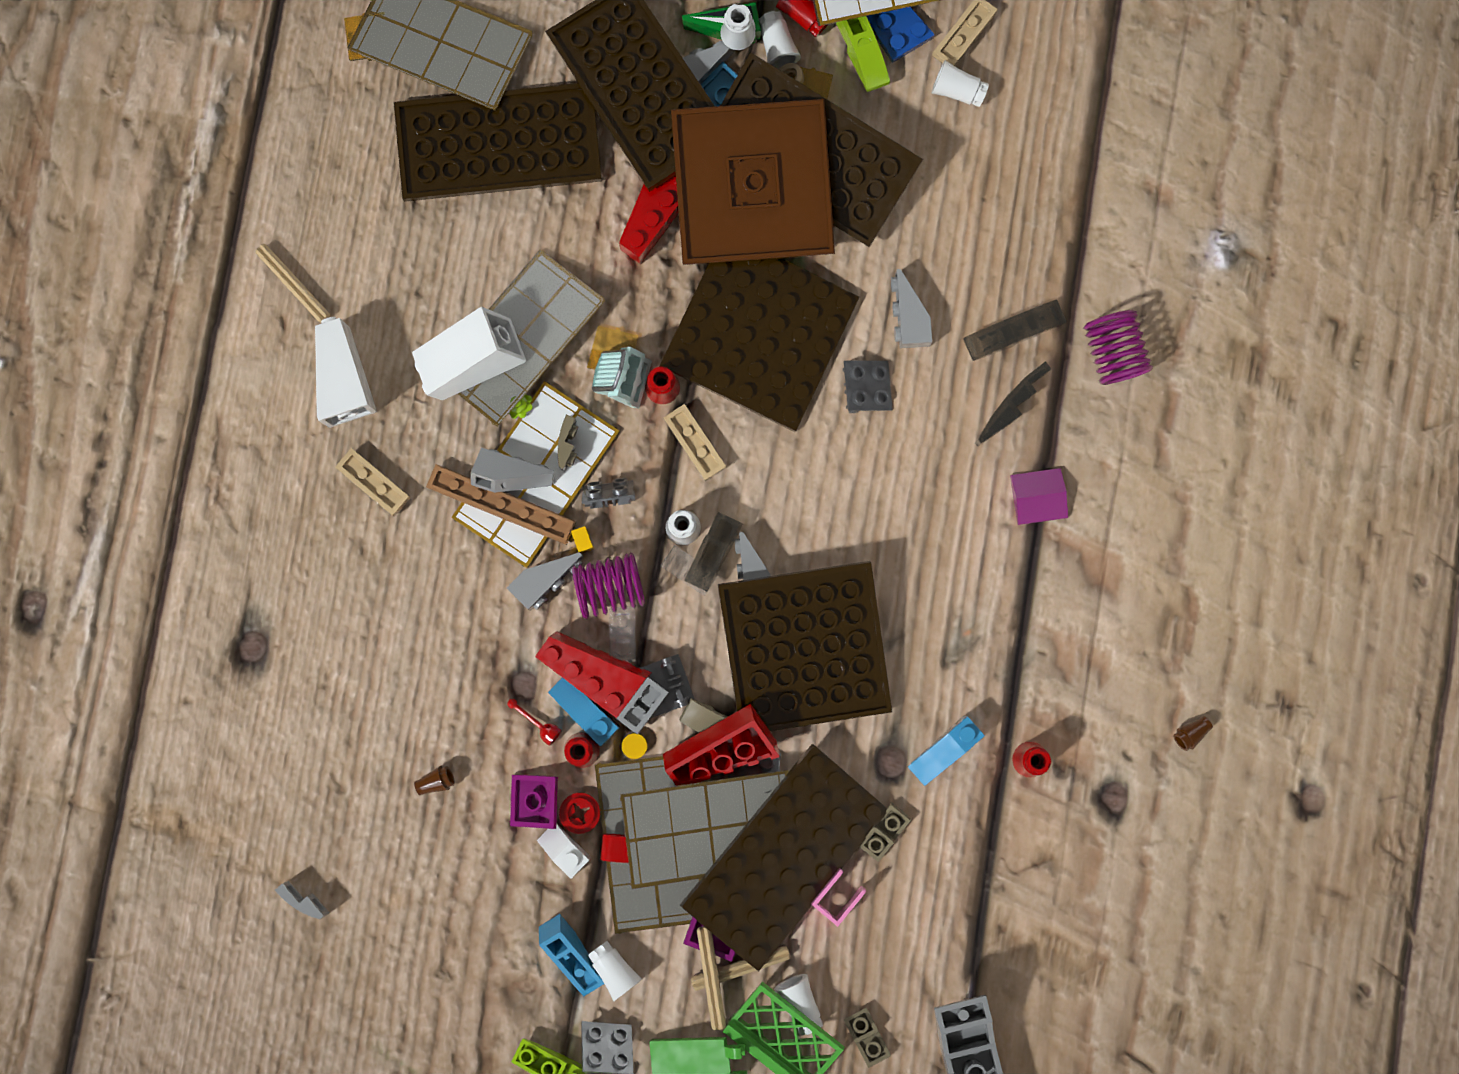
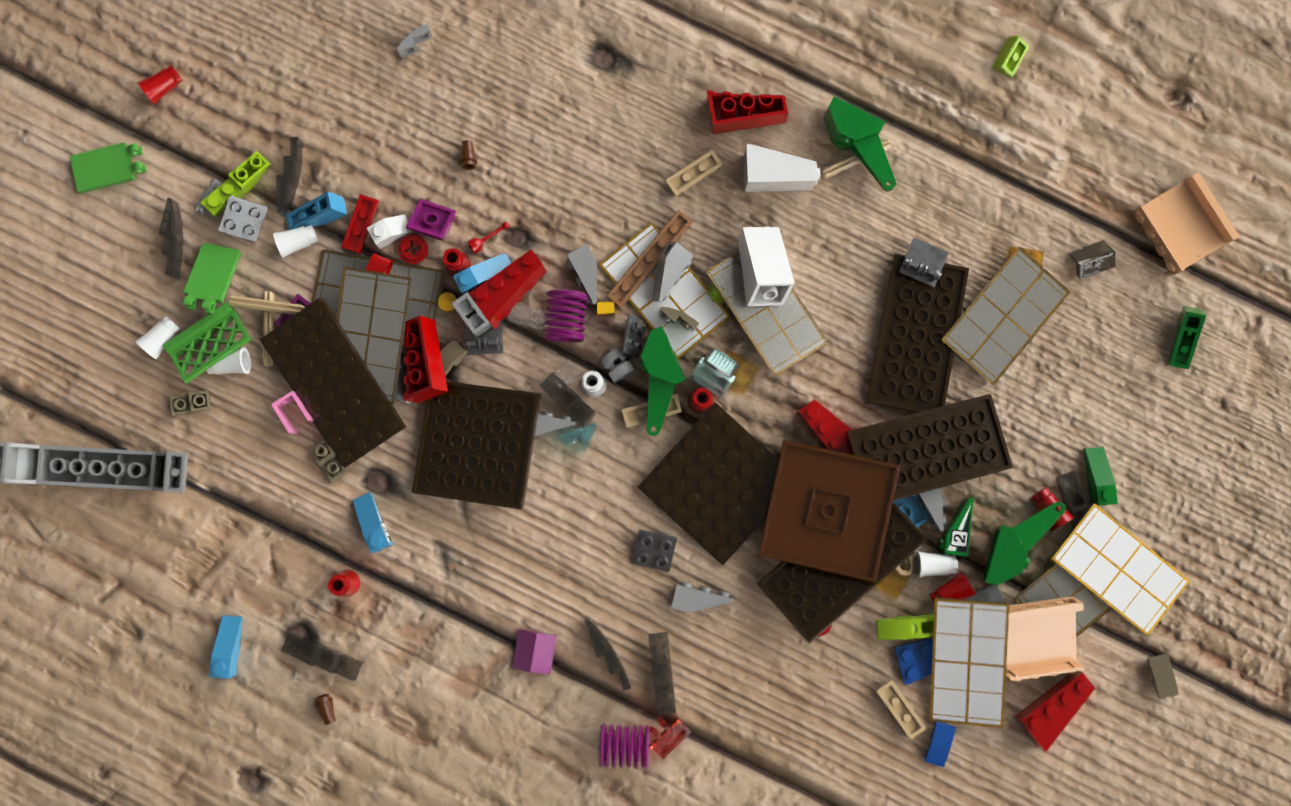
camera: 105 degrees right, 0 degrees up
white plant [720,4,755,50] -> none
white plant [931,60,989,107] -> none
none -> dark azure slope [209,615,243,679]
none -> clear smoke slope [276,137,303,217]
none -> clear smoke slope [281,632,363,681]
none -> red plate [341,194,379,254]
none -> clear light blue slope [559,423,597,452]
none -> light grey wheel [600,347,635,383]
none -> green slope [640,326,686,436]
none -> clear red hinge [649,717,691,760]
none -> red wedge [706,90,788,135]
none -> green slope [823,96,896,192]
none -> flat silver hinge [899,238,949,287]
none -> lime slope [992,35,1029,78]

